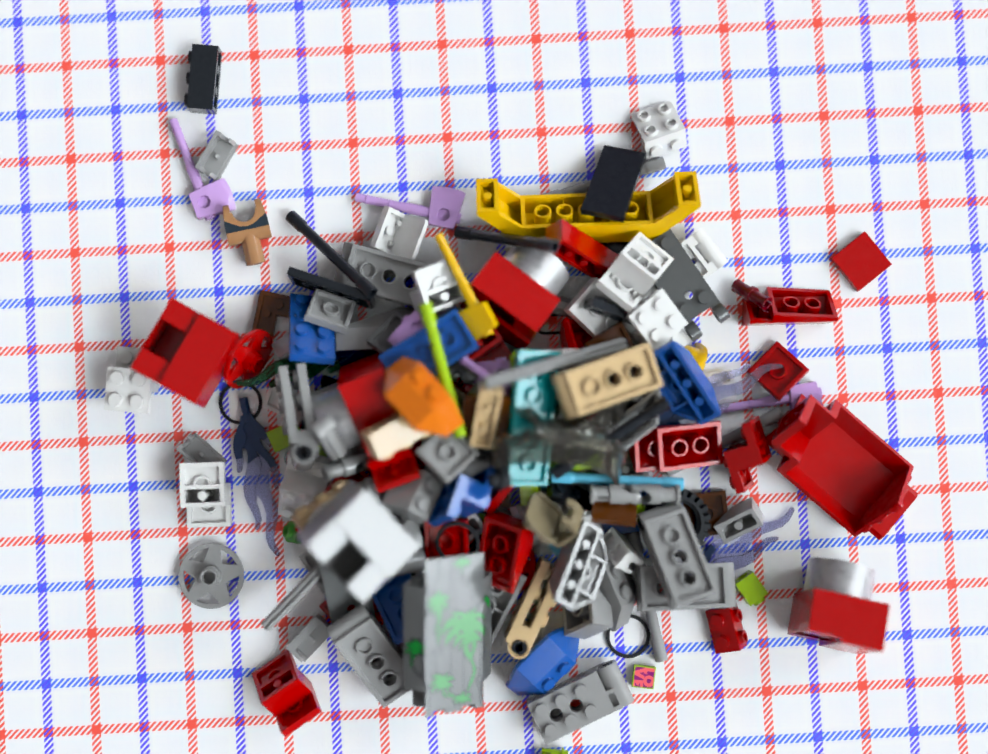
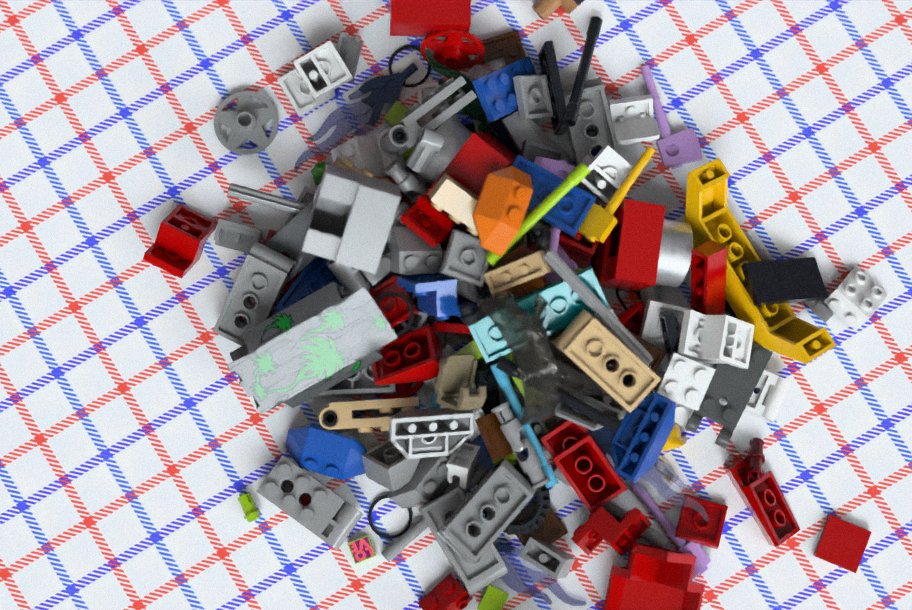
camera: 60 degrees right, 5 degrees down
black piece [454,226,560,253] -> none

